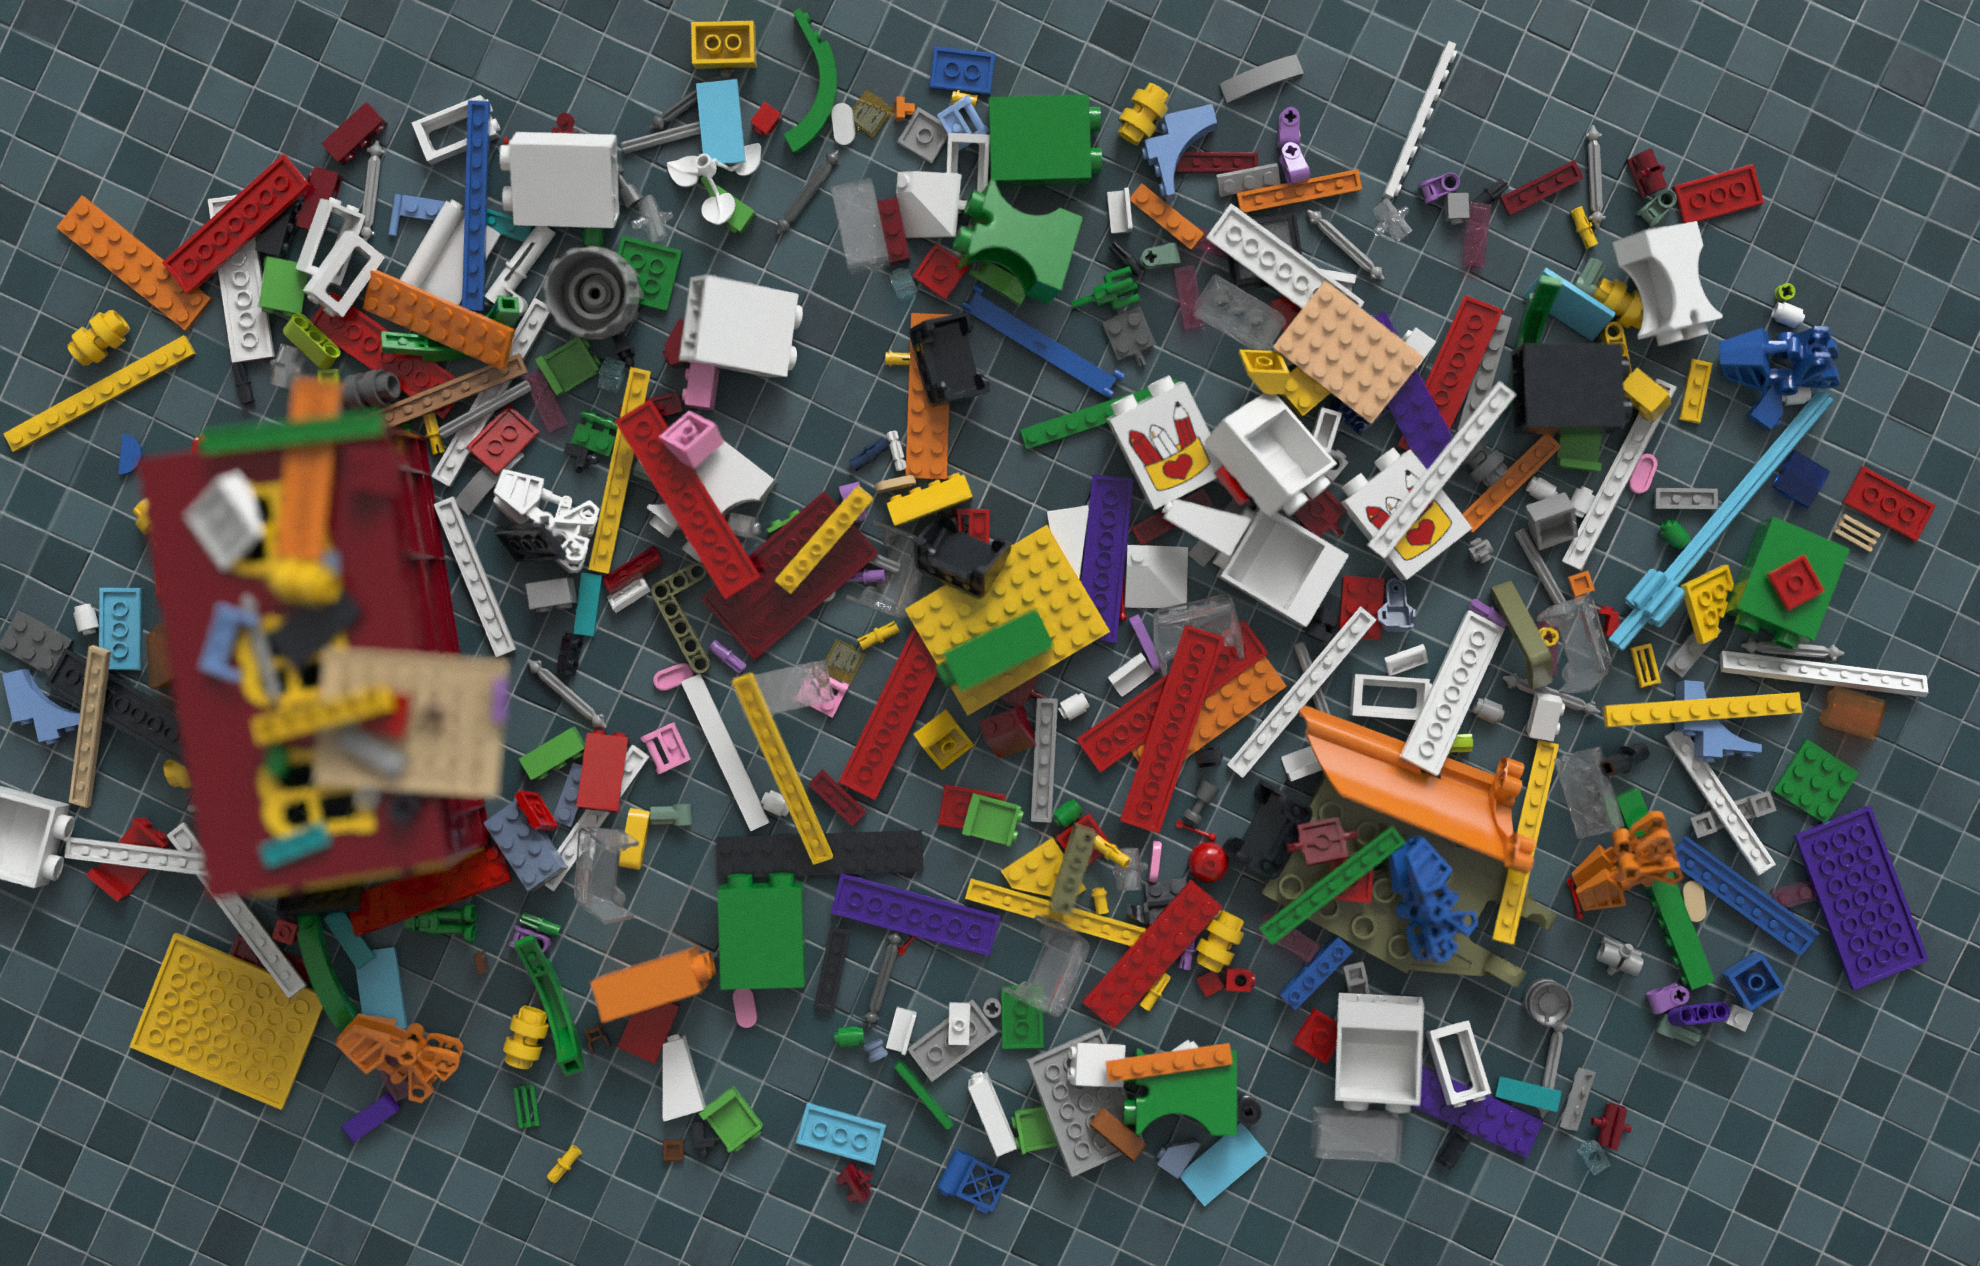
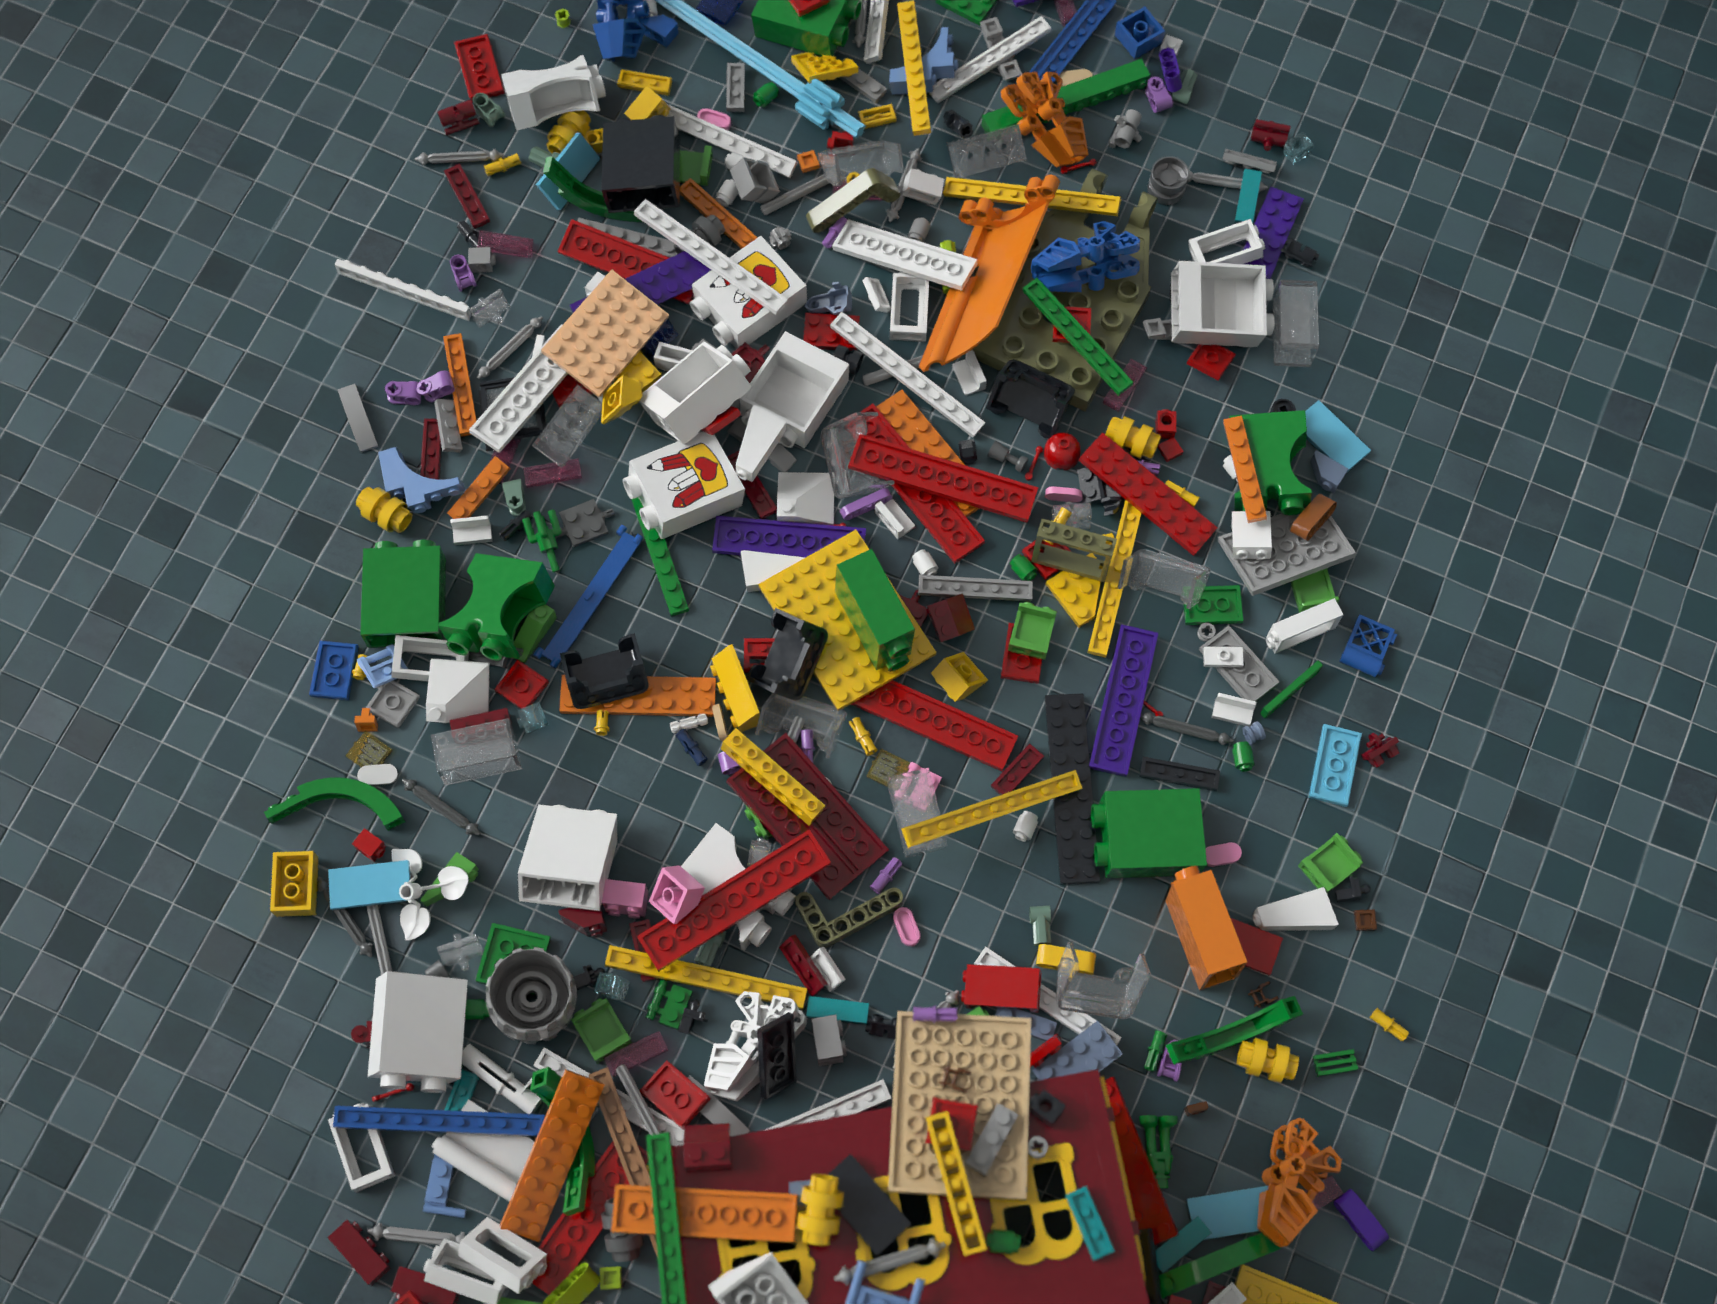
camera: 90 degrees left, 20 degrees down
bright pink plate [641,722,691,775] -> none
white tile [681,673,770,831] -> none
blue brick [1278,934,1353,1010] -> none
dark red plate [1287,817,1359,867] -> none
white brick [1771,302,1805,328] -> none

